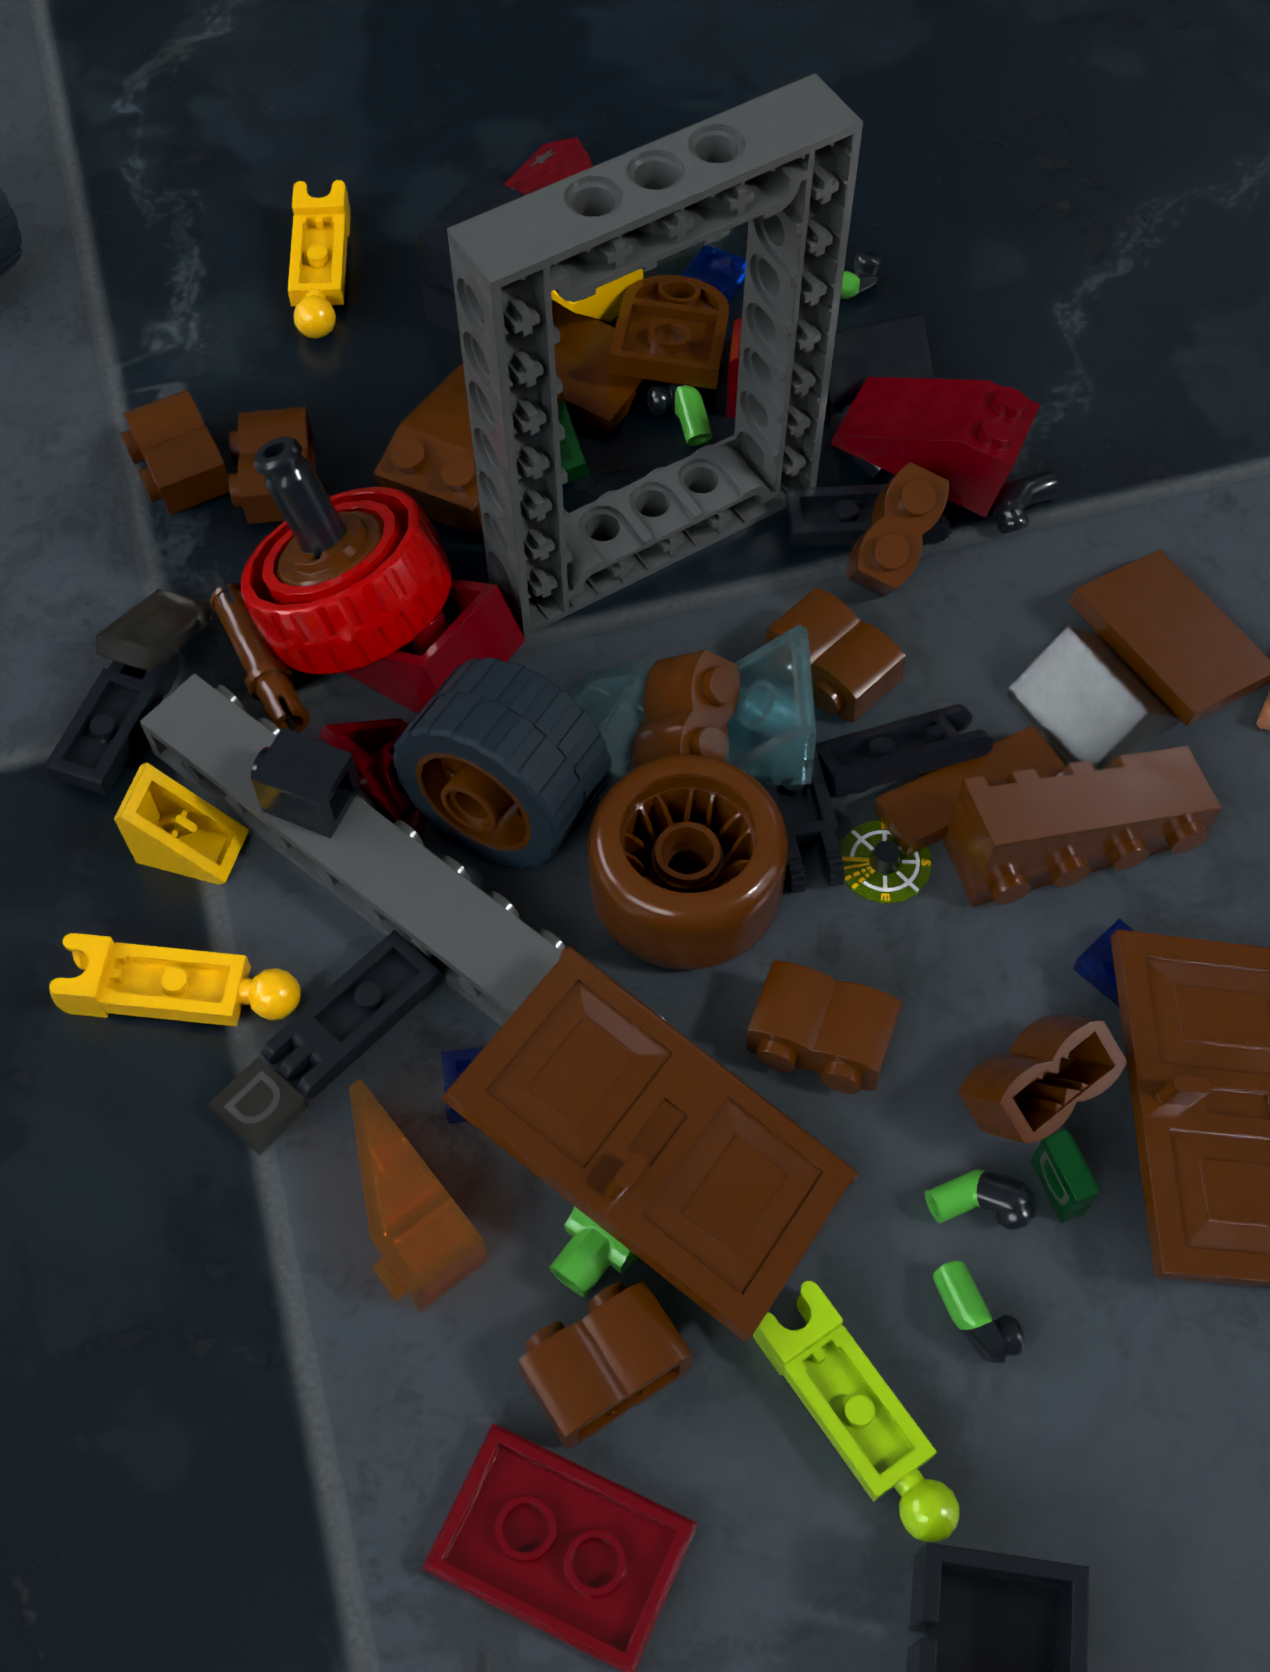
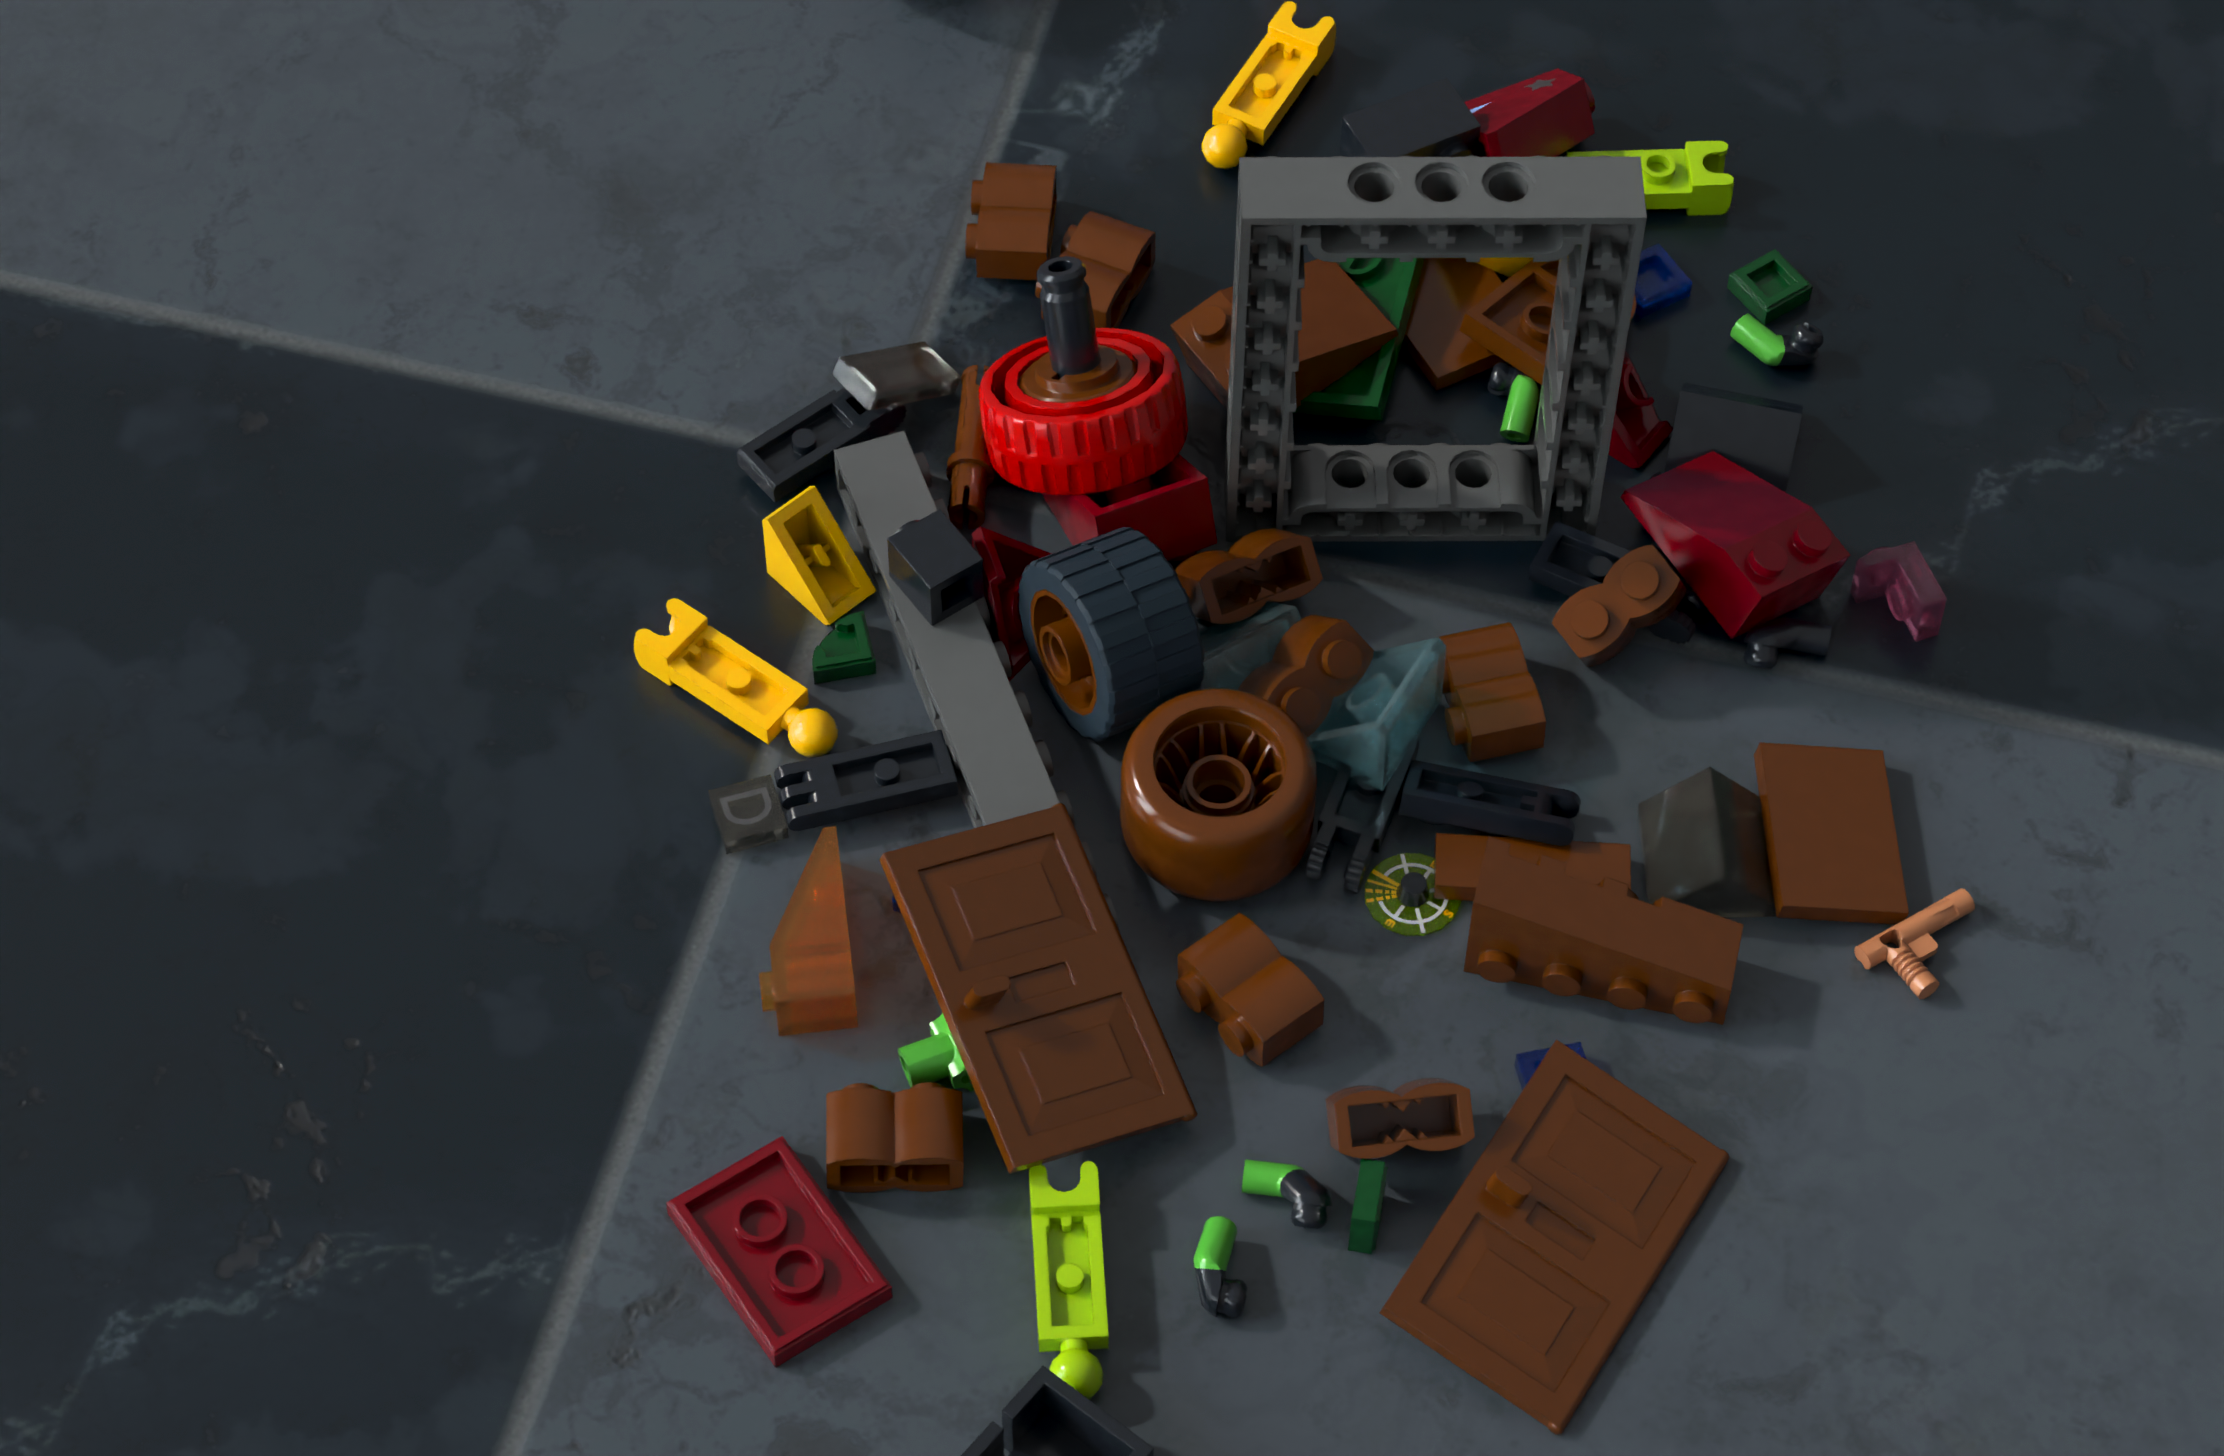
camera: 30 degrees right, 5 degrees down
none -> dark green tile [812,611,876,684]
none -> reddish brown brick [1174,528,1323,624]
none -> clear pink bracket [1850,541,1947,642]

